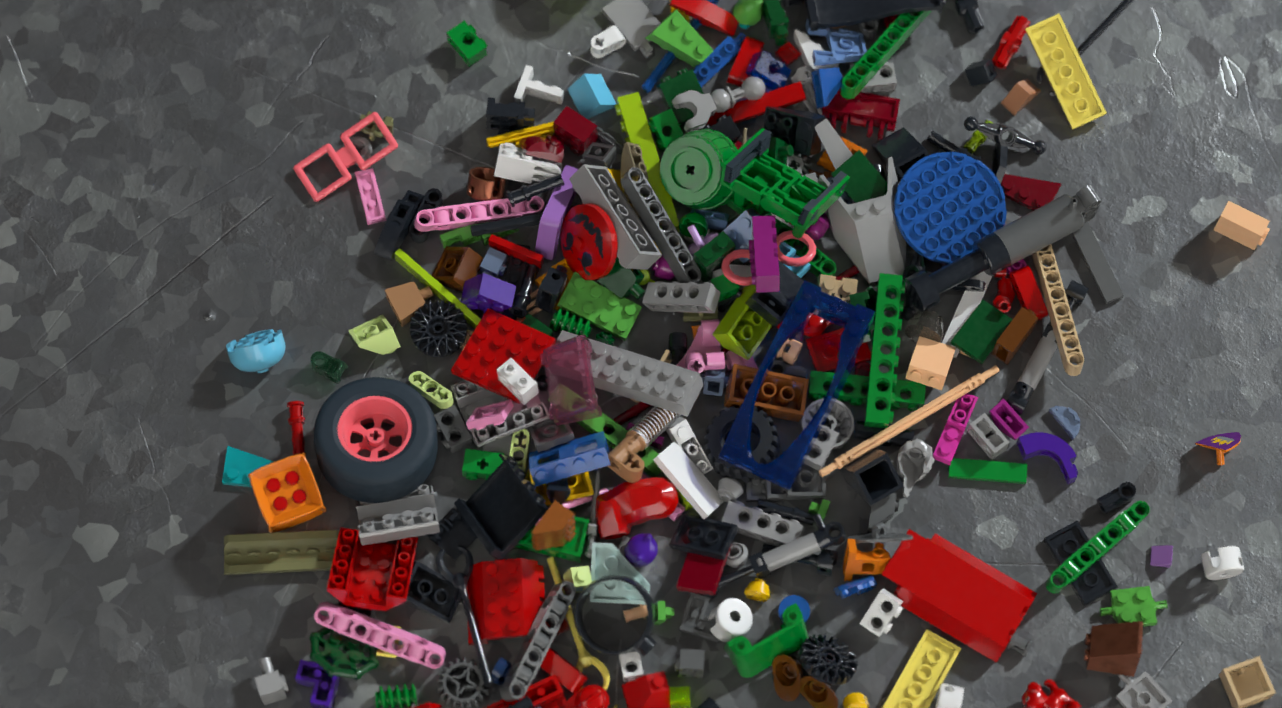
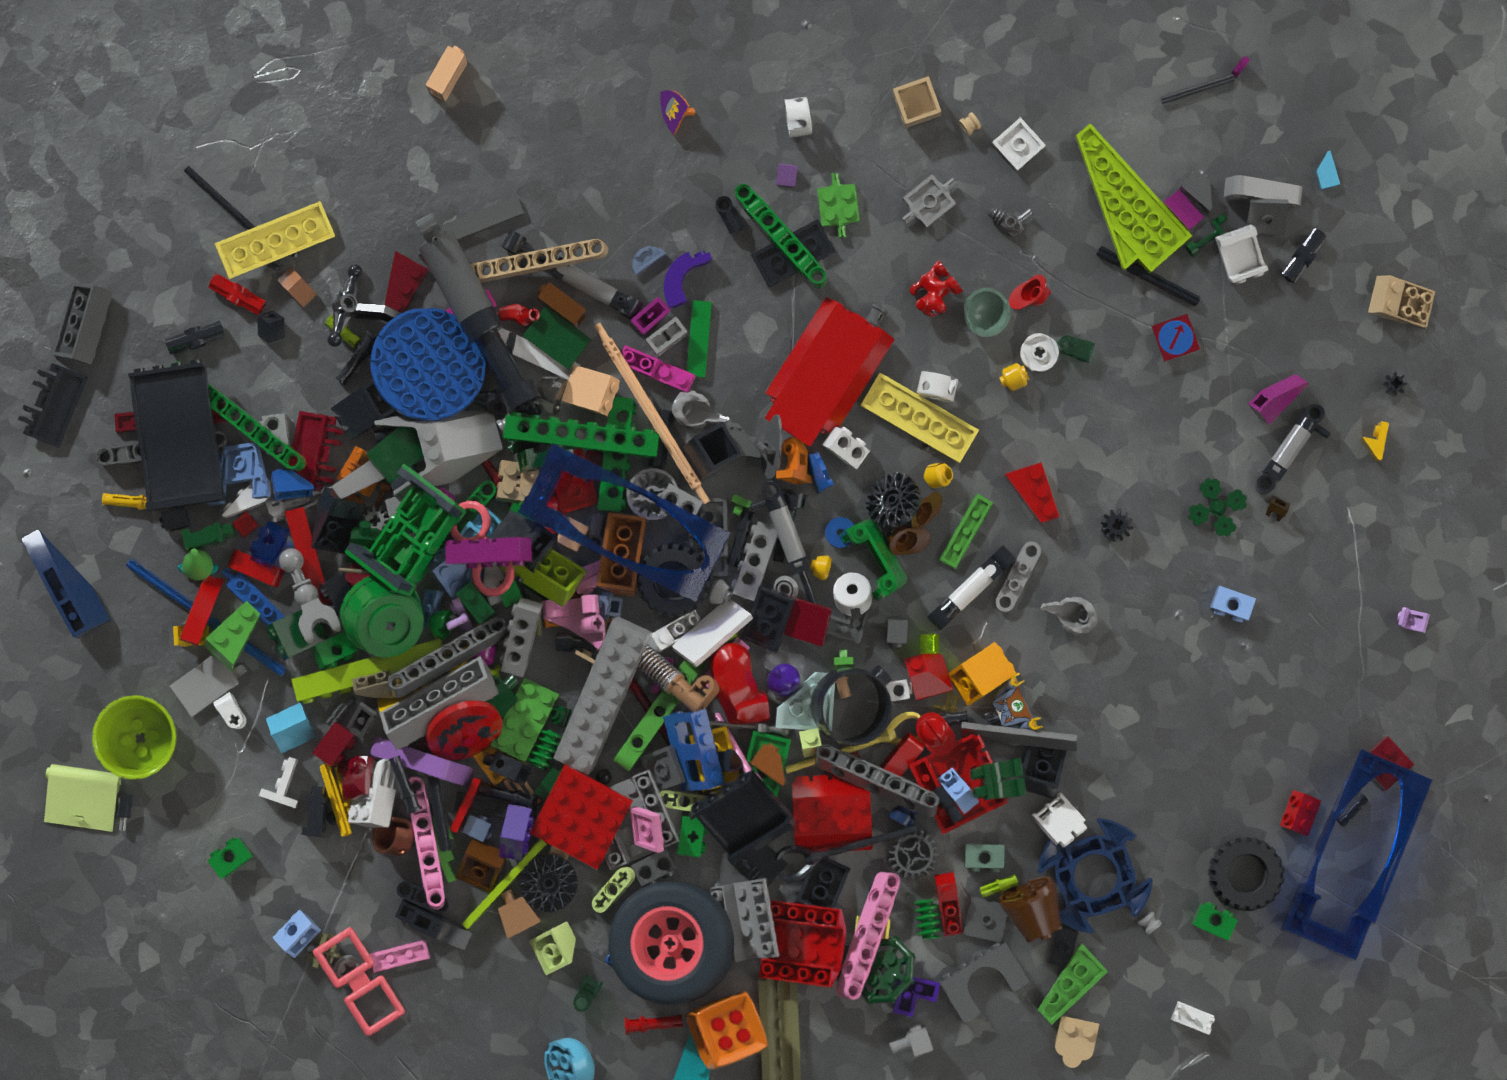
camera: 85 degrees left, 15 degrees up
white brick [497,358,539,405] -> none
clear pink windscreen [540,334,602,425] -> none
red beam [1009,265,1048,320] -> none
copper slope [1084,621,1143,677] -> none
none -> light blue brick [273,910,321,958]

